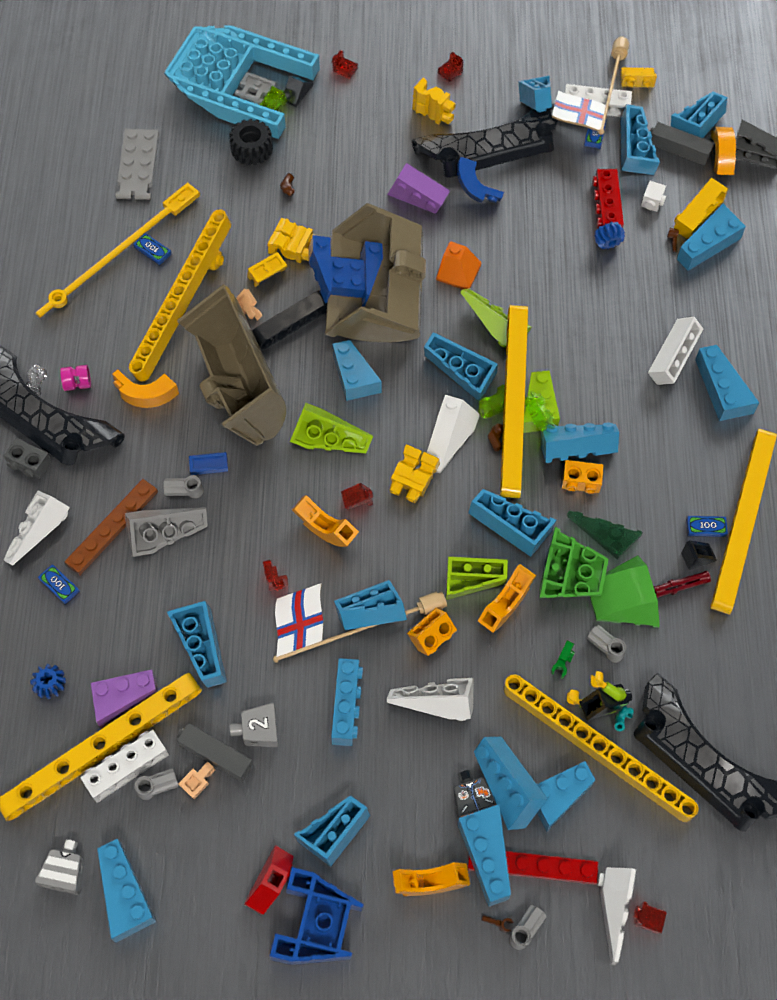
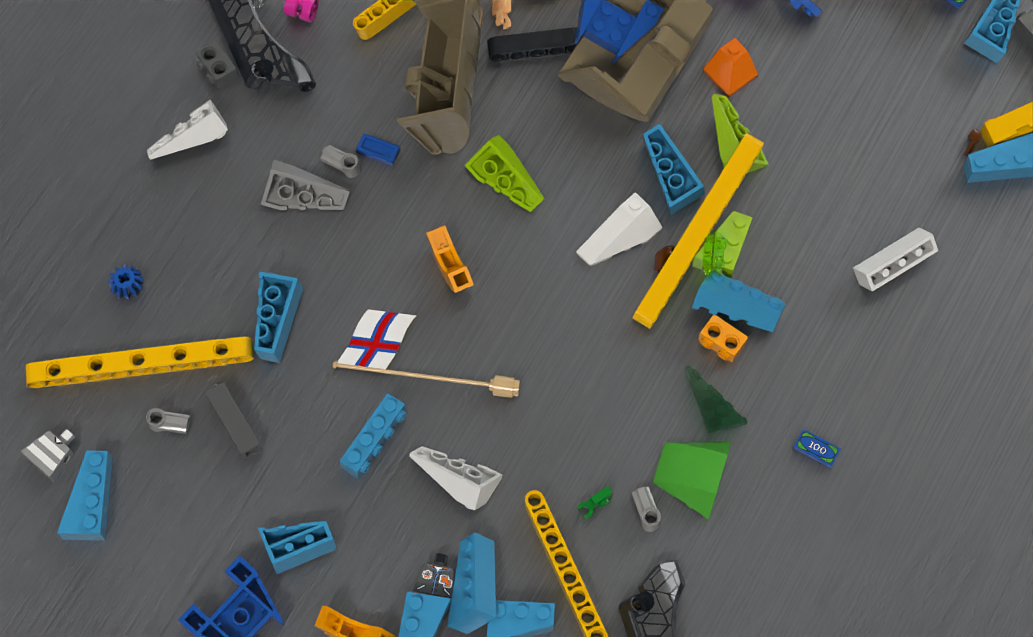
camera: 30 degrees right, 5 degrees up
blue tile [38,564,80,605] -> none
dark orange plate [64,479,158,575] -> none
white brick [80,730,169,803] -> none
medium lavender wedge [91,669,158,729] -> none
light orange arch [112,369,179,408] -> none
light nougat plate [179,762,215,799] -> none
light grey torso [230,703,278,747] -> none
red slope [244,845,294,915] -> none
clear red bracket [263,560,288,590] -> none
dark azure wedge [332,340,382,401] -> none
dark azure wedge [334,580,407,630] -> none
clear red bracket [341,483,373,510] -> none
yellow hips [390,444,440,503] -> none
light orange brick [407,608,457,656] -> none
lime wedge [446,557,508,600] -> none
dark azure wedge [468,489,557,557] -> none
clear neon green leg [478,384,505,418] -> none
light orange arch [478,564,536,633] -> none
bright green wedge [539,527,609,598] -> none
torso [567,671,632,721] -> none
red brick [592,169,624,228] -> none
blue gear [594,222,625,250] -> none
teal arm [614,706,634,731] -> none
white brick [641,181,666,212] -> none
dark red pin [653,571,711,598] -> none
black slope [681,540,717,570] -> none
dark azure wedge [695,345,759,421] -> none
yellow beam [710,428,777,615] -> none

